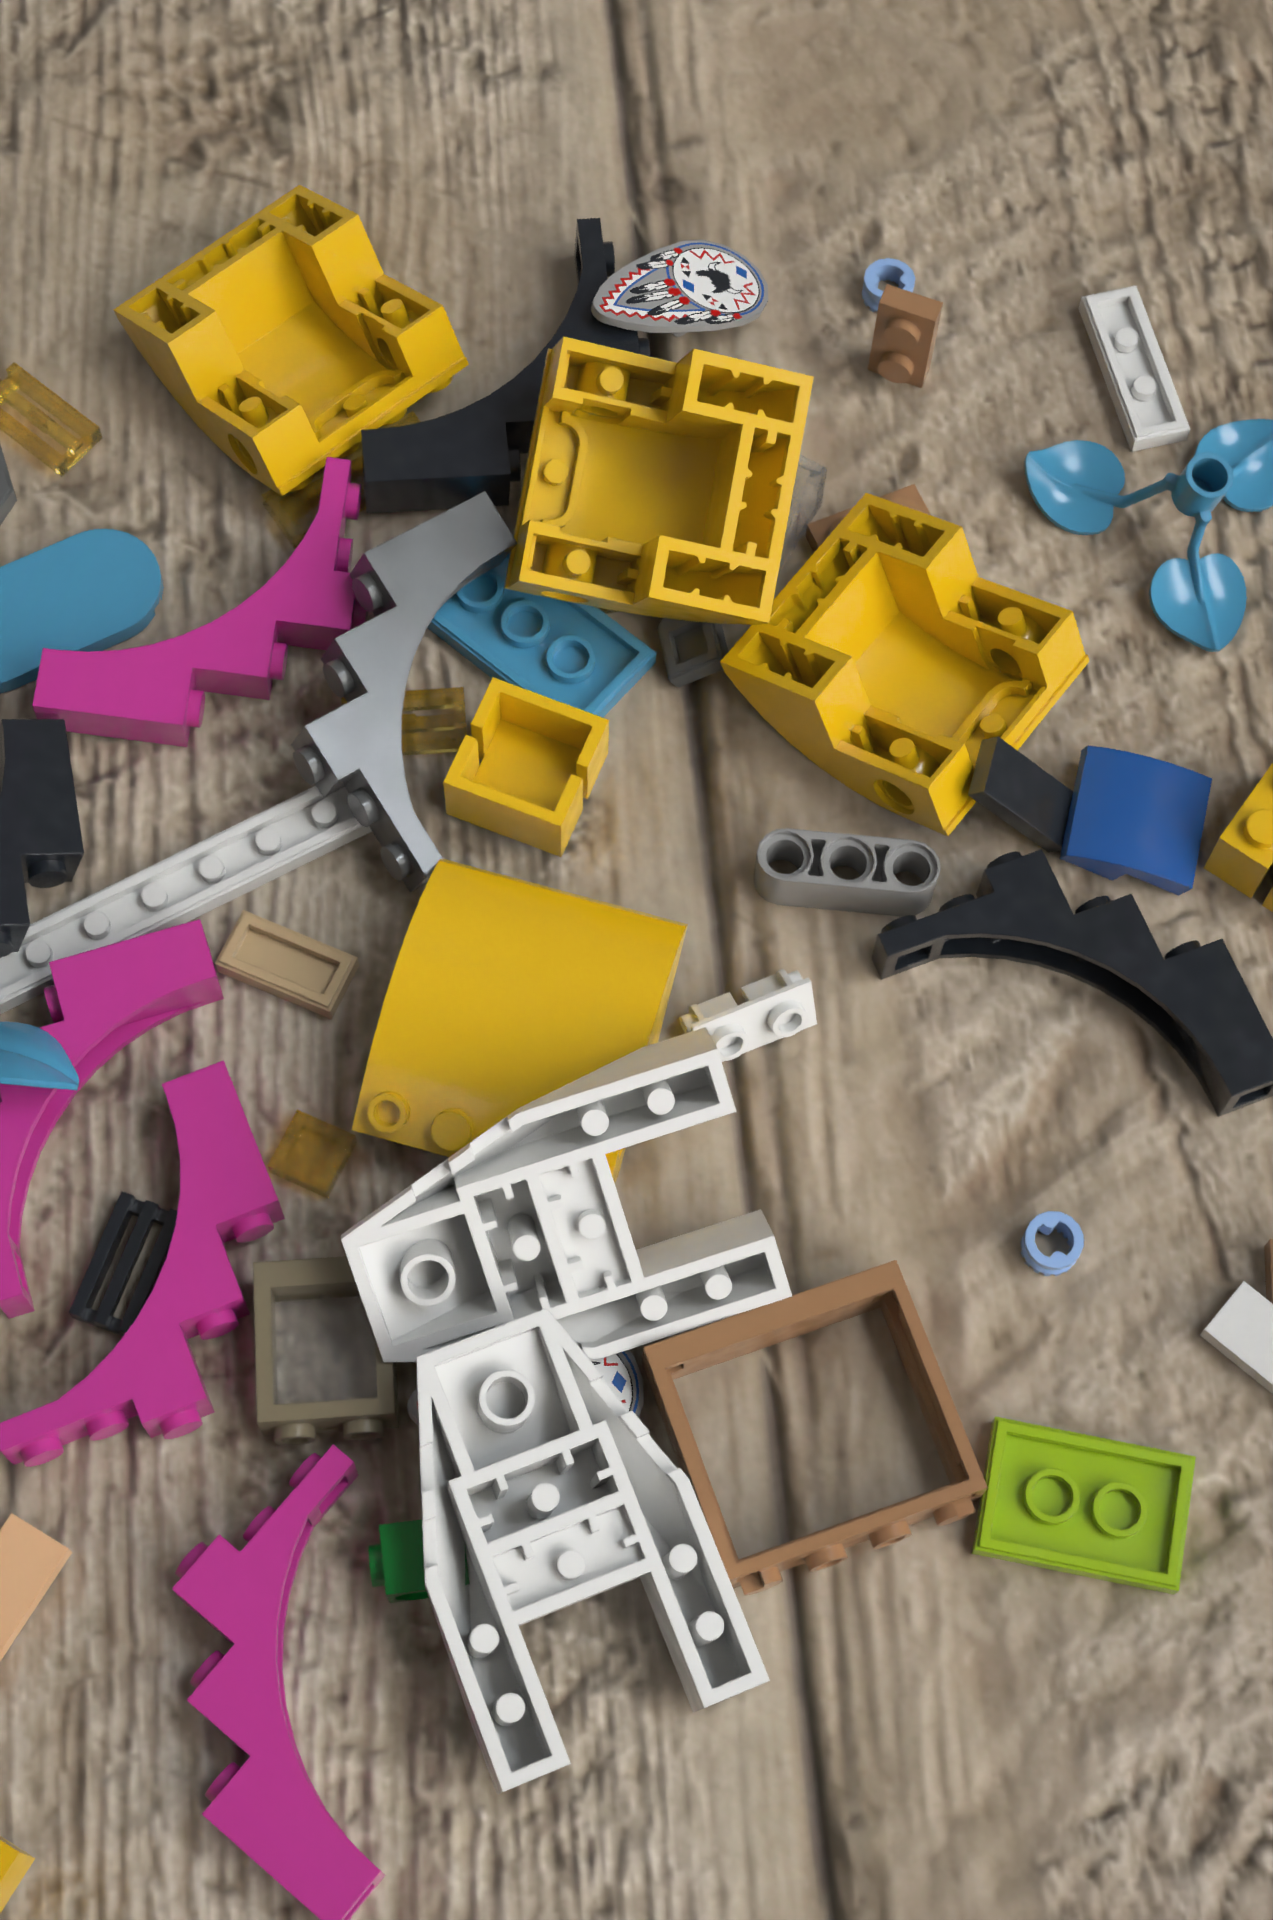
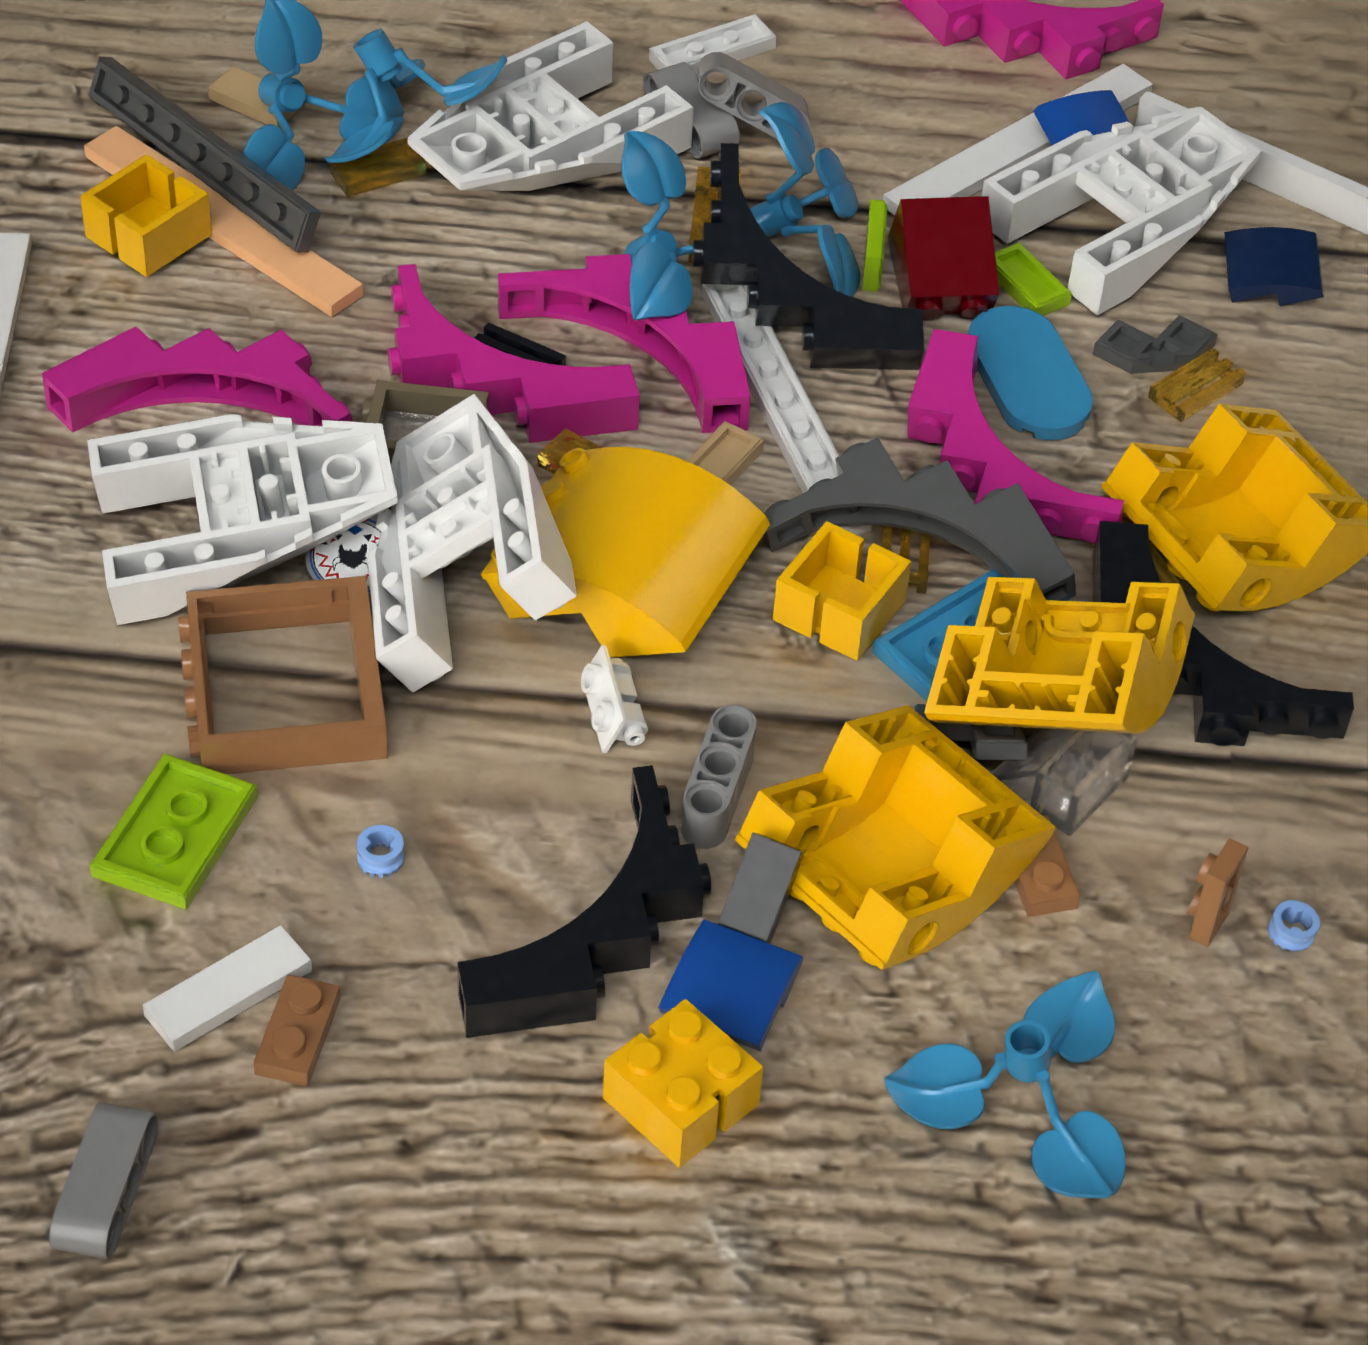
camera: 100 degrees right, 20 degrees down
shield [591,240,768,337] -> none
white tile [1078,286,1190,452] -> none

